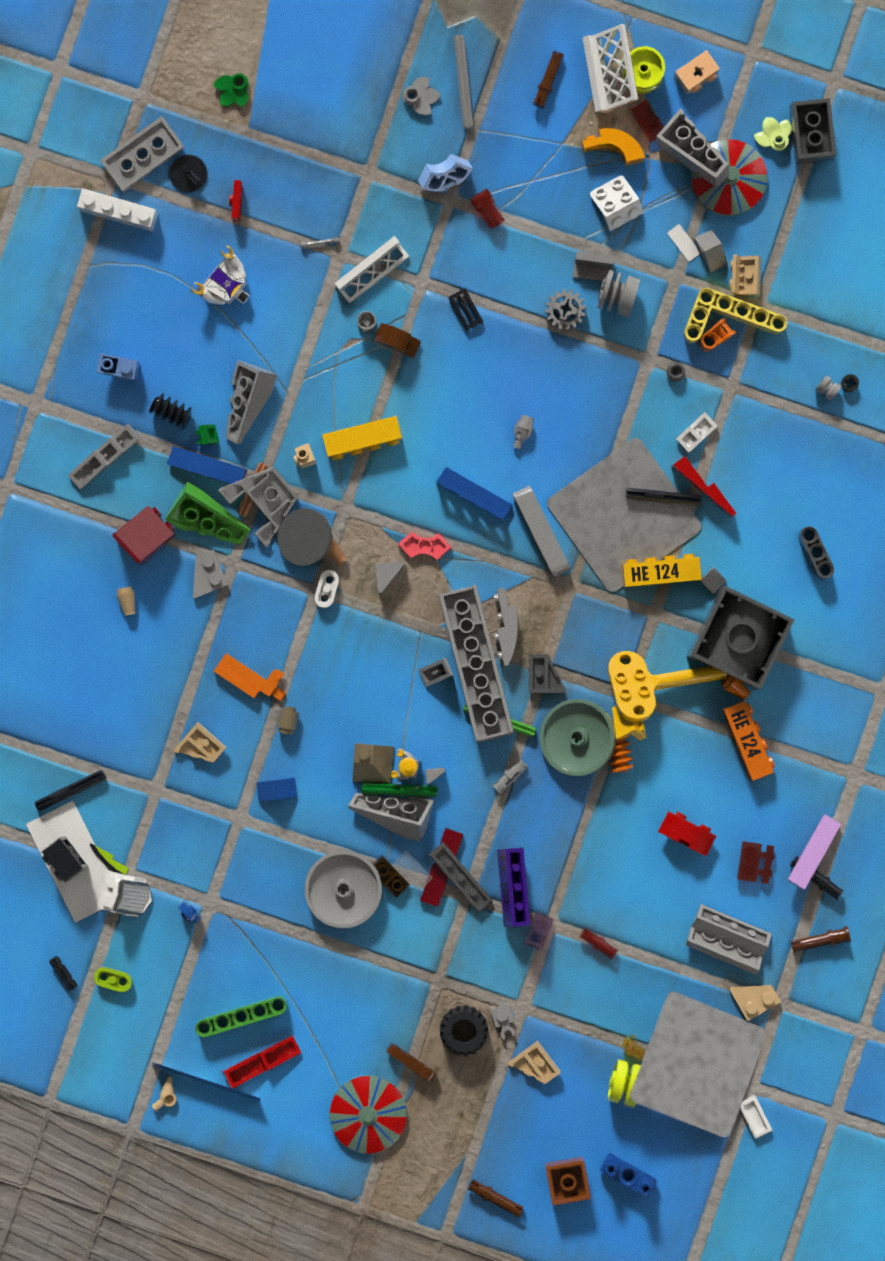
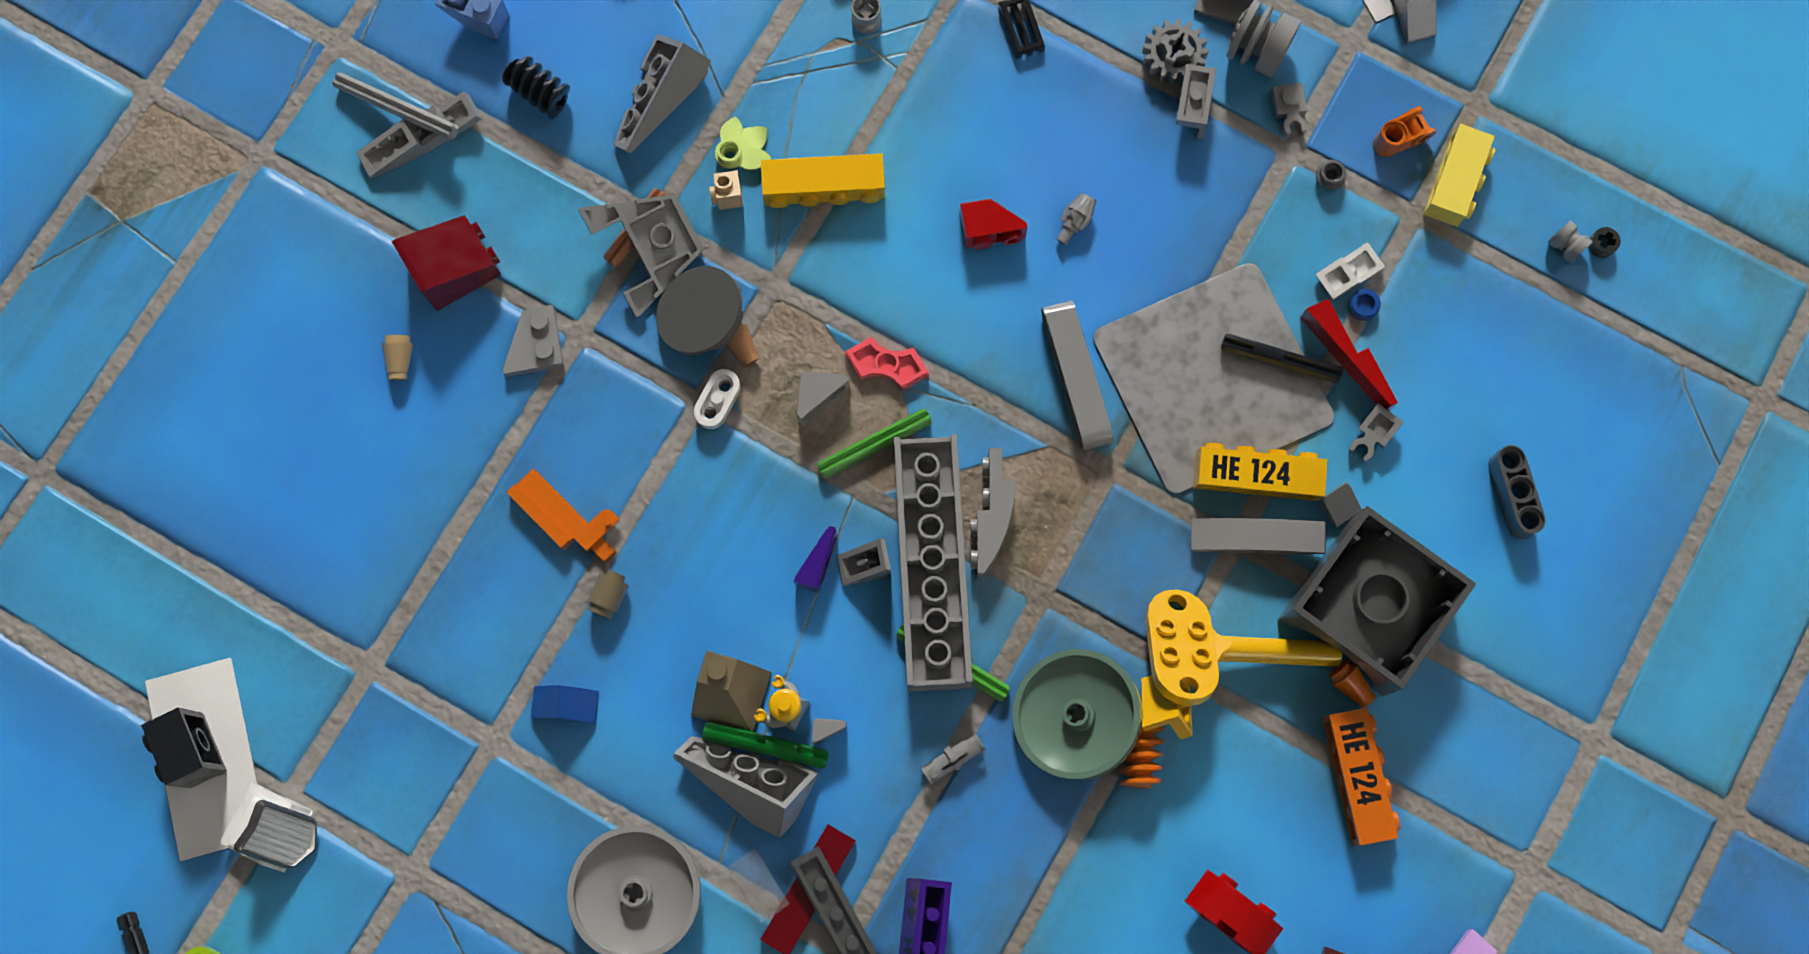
camera: 10 degrees right, 10 degrees down
black axle [35,770,106,811] -> none
sticker [90,843,129,875] -> none
bright green wedge [165,481,250,545] -> none
blue slope [167,446,247,484] -> none
tan wing [173,722,227,763] -> none
blue wheel [178,901,202,924] -> none
green tile [195,424,219,445] -> none
reddish brown brick [373,323,421,359] -> none
dark brown slope [373,855,410,898] -> none
blue fence [436,467,512,521] -> none
dark grey wing [529,654,566,693] -> none
light yellow beam [683,288,787,344] -> none
tan bracket [729,255,761,296] -> none
none -> light grey axle [332,72,459,140]
none -> yellowish green plate [715,117,771,171]
none -> dark purple slope [793,526,838,593]
none -> bright green axle [817,409,932,478]
none -> red slope [959,199,1027,250]
none -> light grey panel [1175,64,1216,139]
none -> light grey slope [1191,518,1326,555]
none -> light grey plate [1271,83,1308,138]
none -> blue tile [1348,289,1381,321]
none -> light grey plate [1349,404,1403,462]
none -> light yellow brick [1423,123,1495,227]

